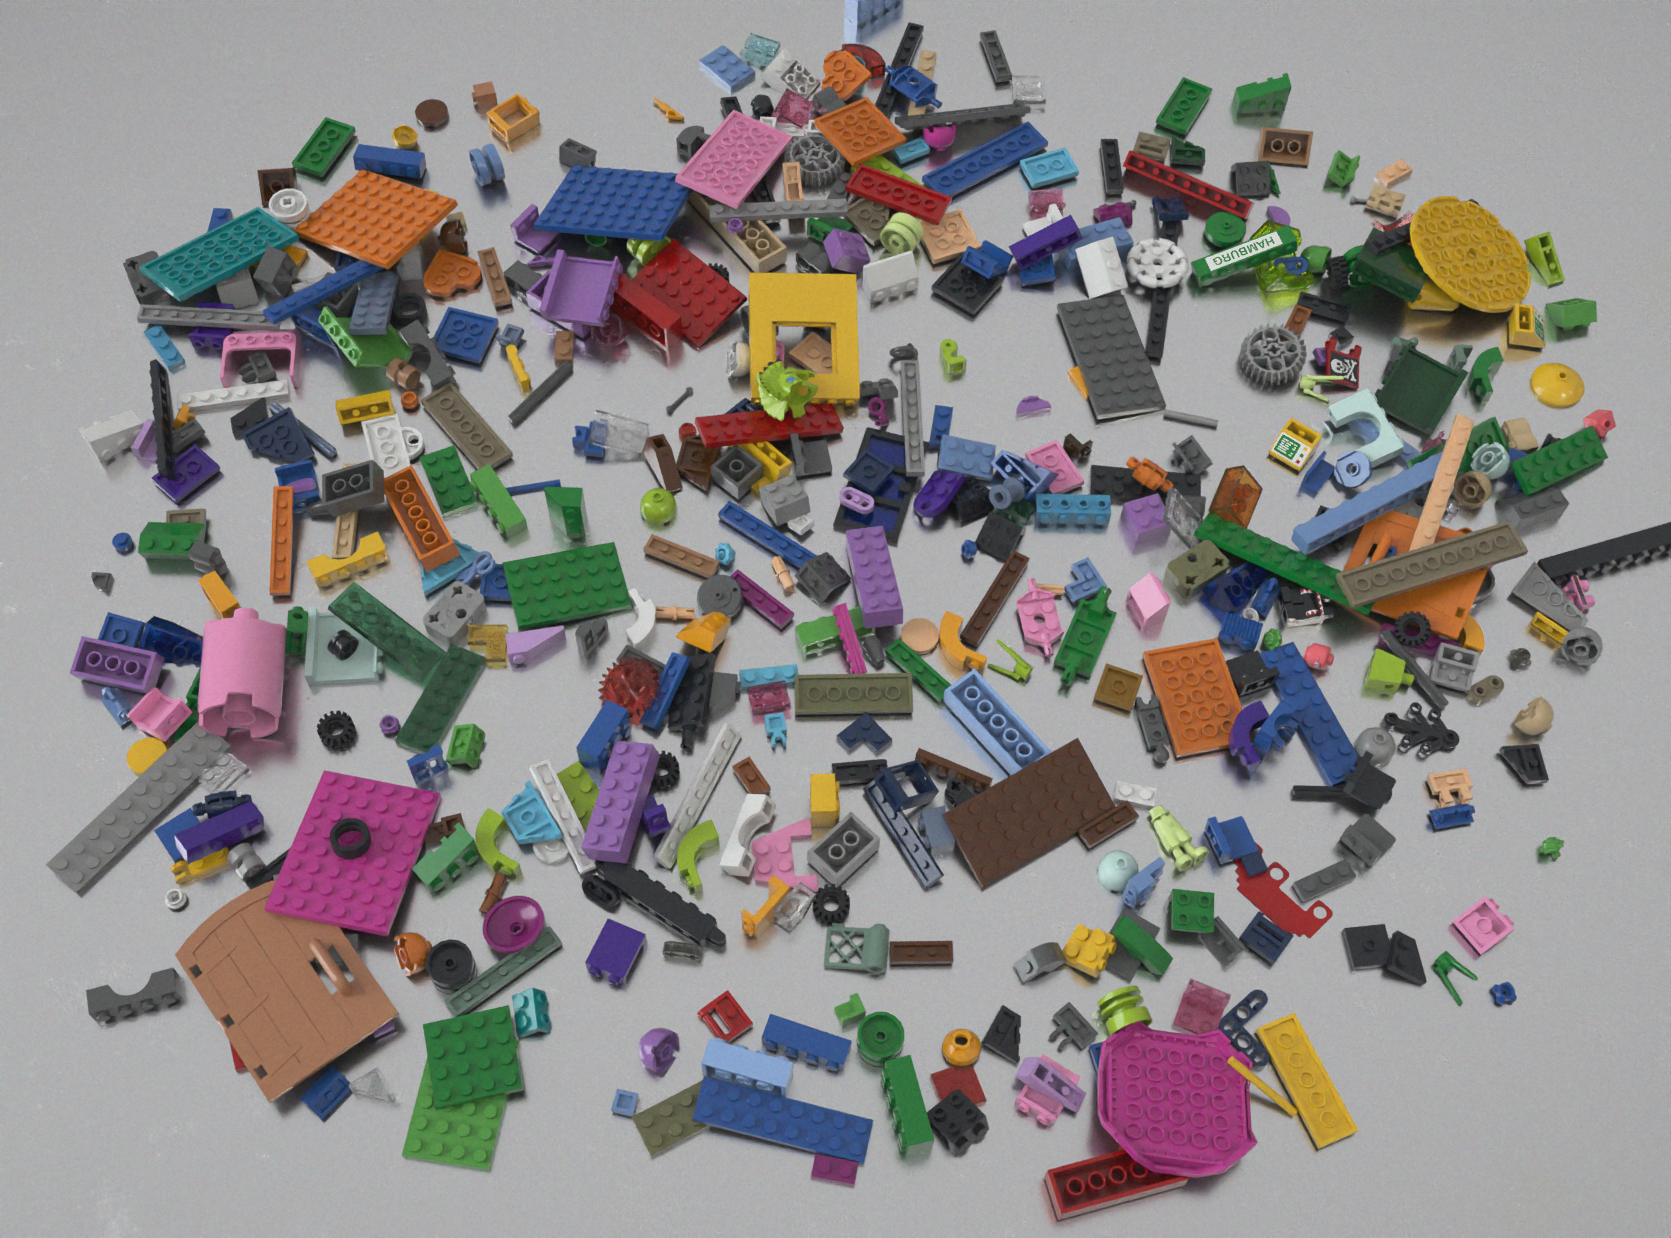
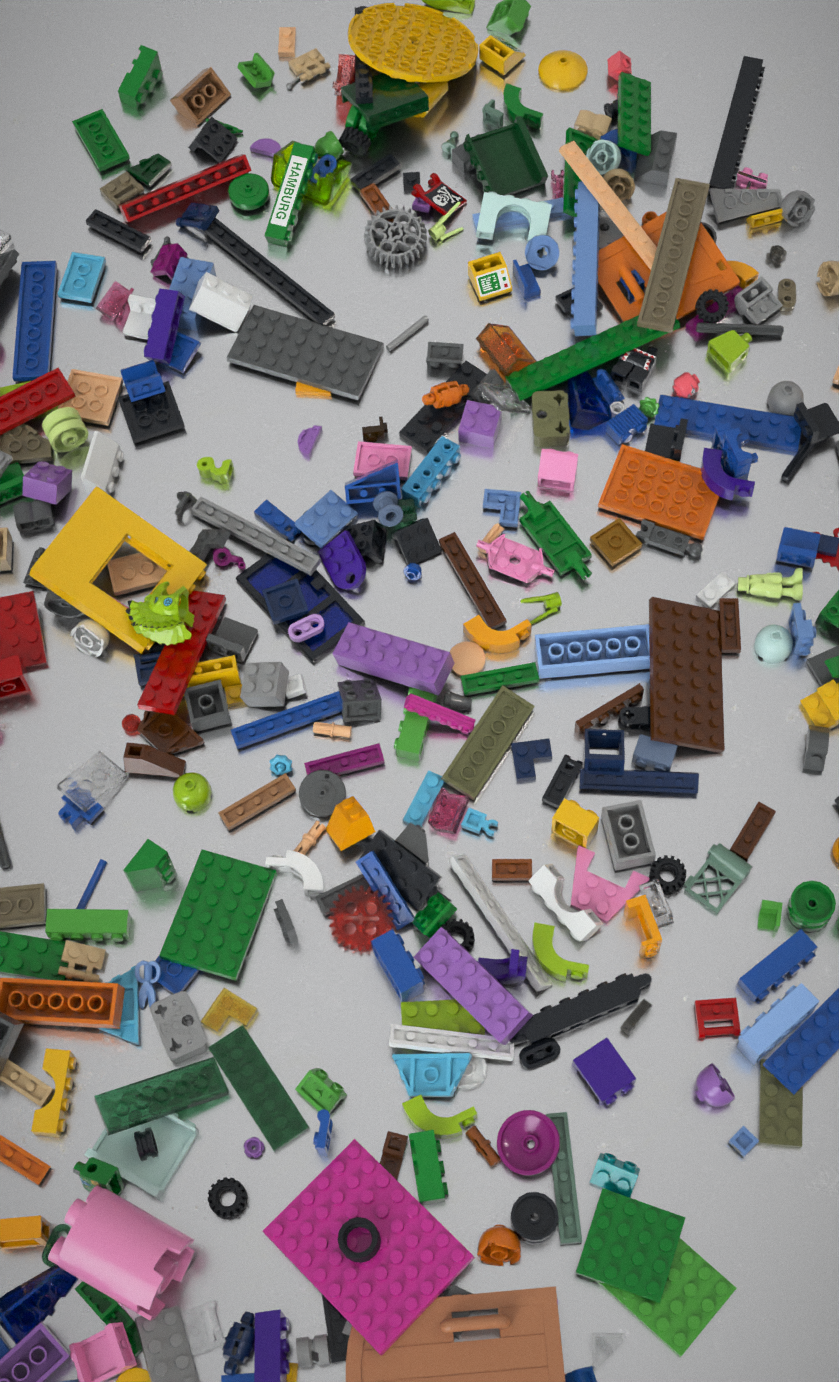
camera: 50 degrees left, 5 degrees up
lavender slope [505,625,566,664] -> none
dark grey hinge [666,387,693,413] -> none
white plate [1126,238,1189,288] -> none
black plant [1382,702,1460,755] -> none
none -> tan plate [58,940,106,982]
none -> green bracket [412,892,457,938]

